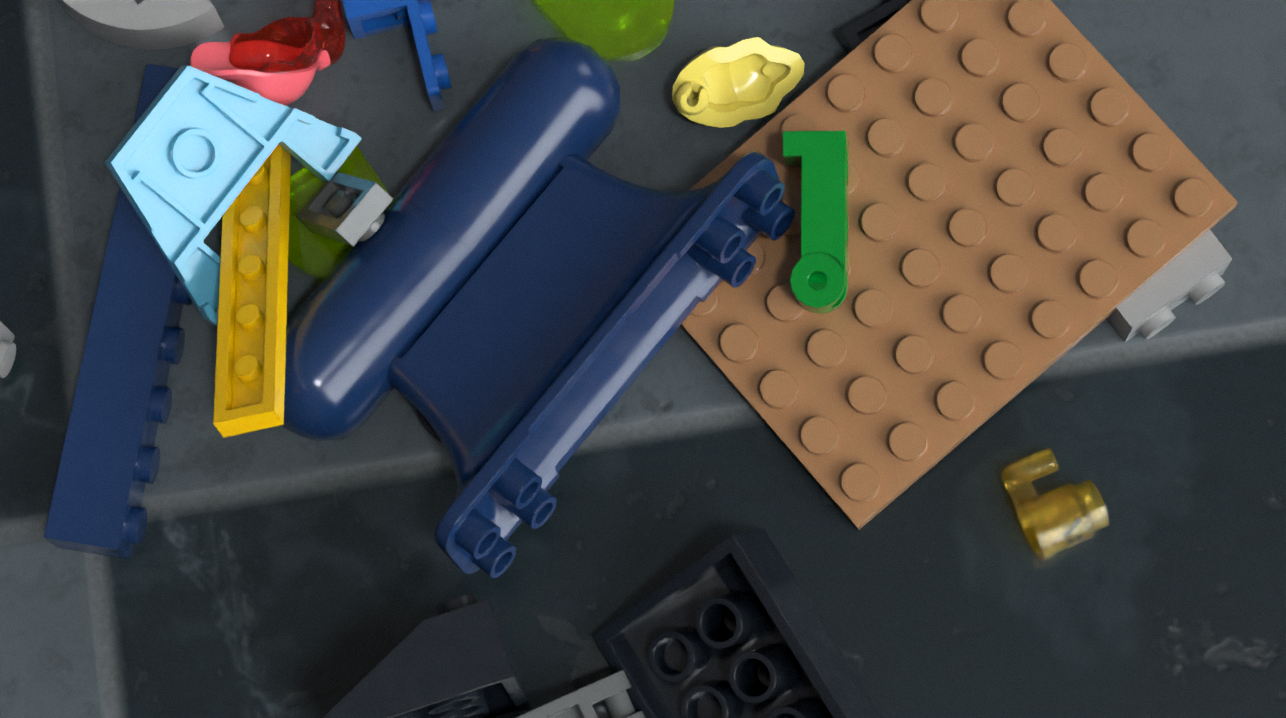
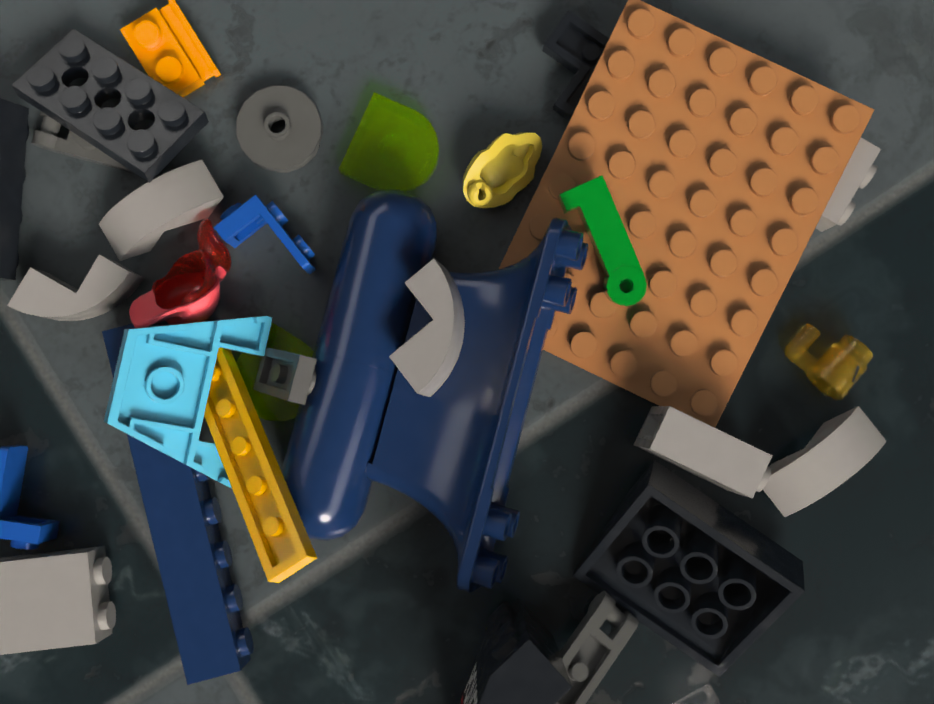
camera: 30 degrees left, 10 degrees up
none -> light grey brick [389,258,465,397]
none -> light grey brick [634,406,772,499]
none -> light grey brick [763,406,886,517]

